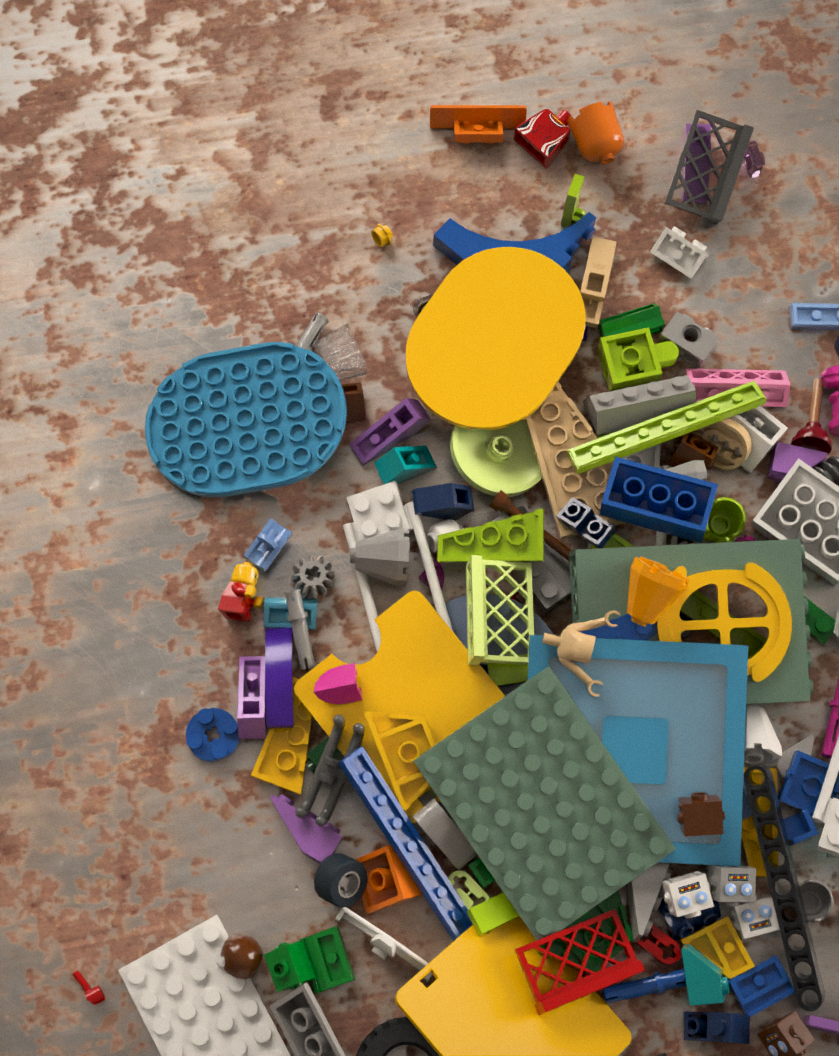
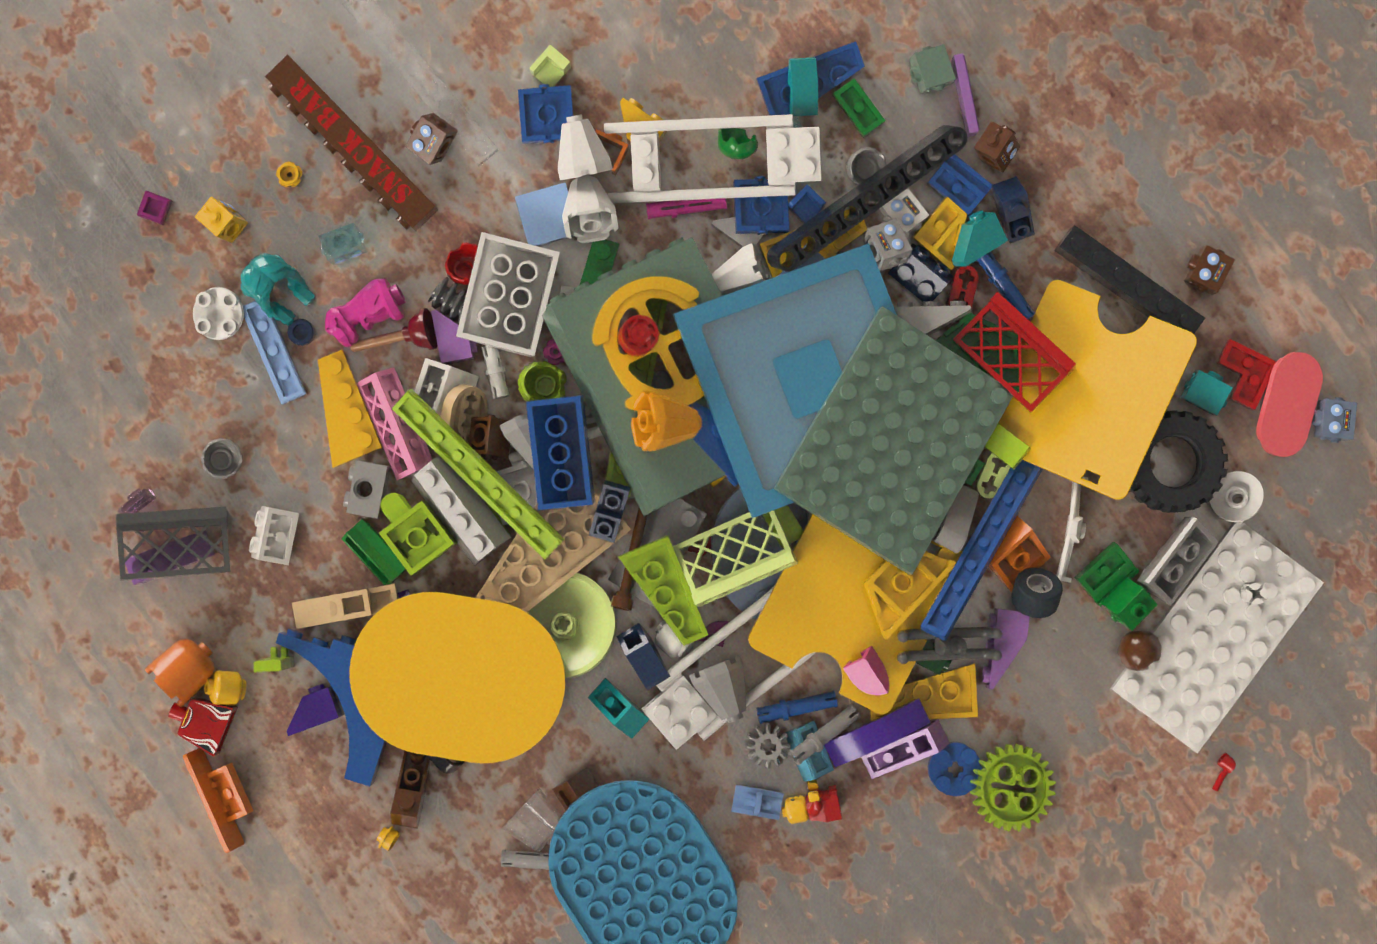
camera: 110 degrees left, 15 degrees up
medium lavender slope [349,398,431,465] -> none
tan piece [542,610,620,697] -> none
white head [661,871,714,918] -> none
reddish brown head [677,792,725,837] -> none
none -> light grey hair [201,438,243,479]
none -> yellow head [204,670,246,706]
none -> dark purple slope [287,684,343,736]
none -> yellow wing [318,350,383,468]
none -> reddish brown slope [390,751,431,829]
none -> white pin [481,346,510,399]
none -> red wheel [618,315,659,357]
none -> blue pin [756,690,838,724]
none -> lime gear [970,744,1056,831]

